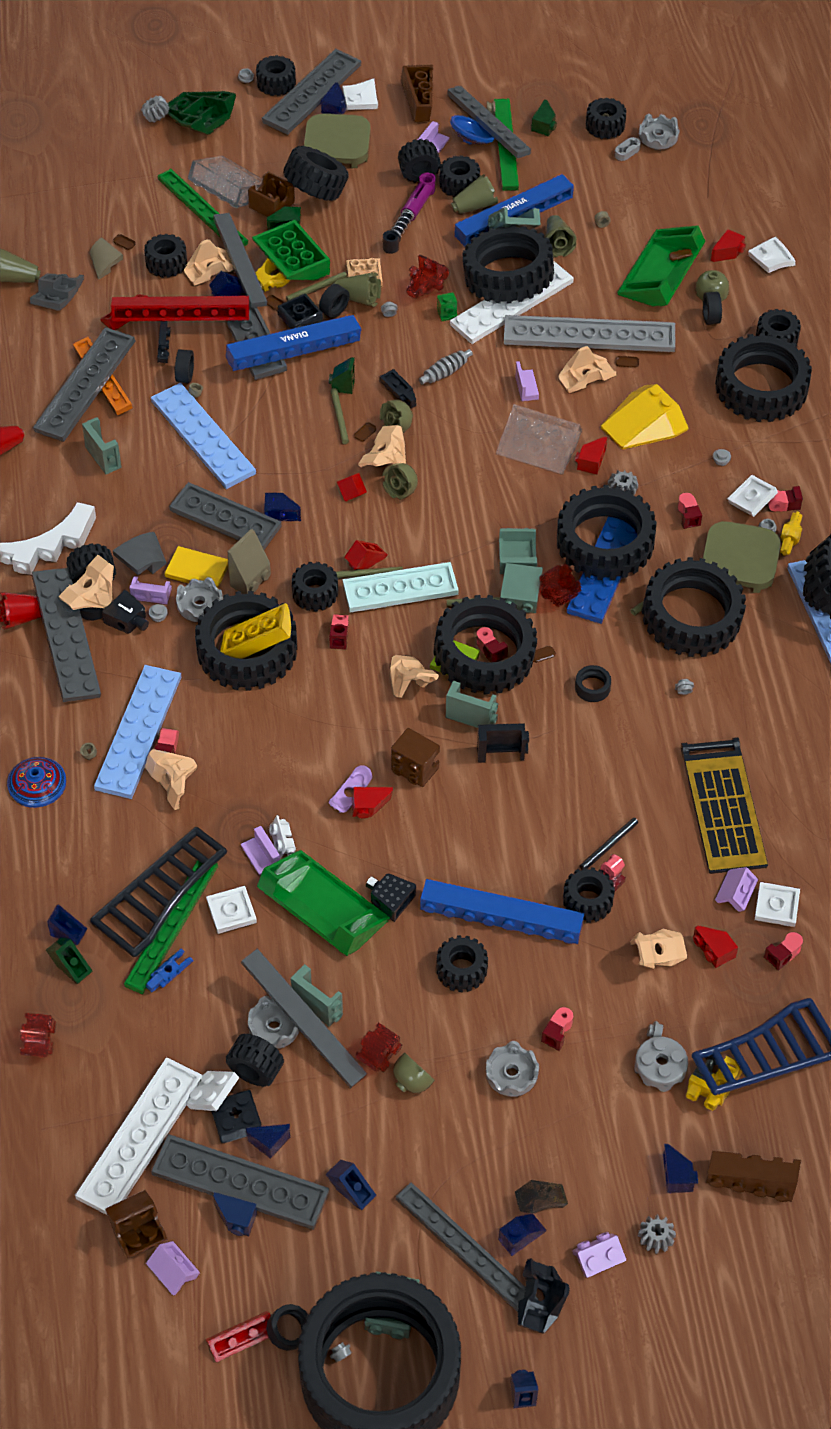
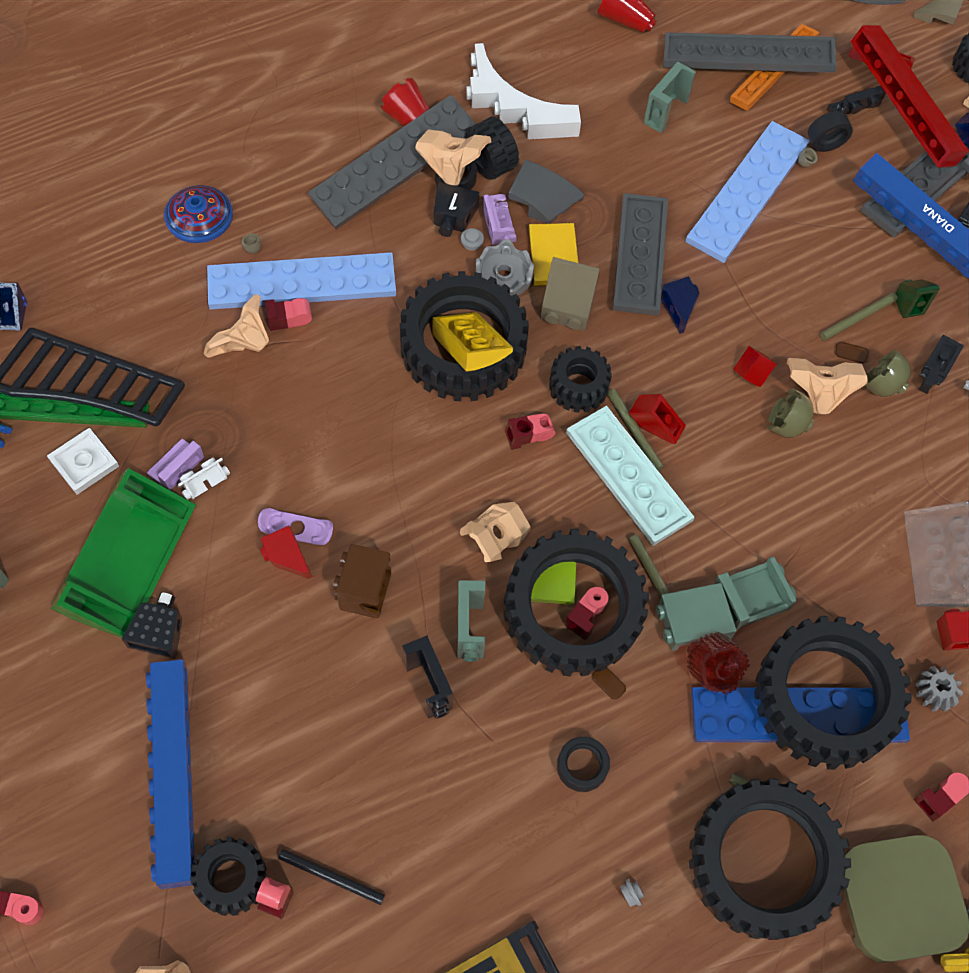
camera: 65 degrees right, 10 degrees up
black tyre [436,935,488,992] -> none

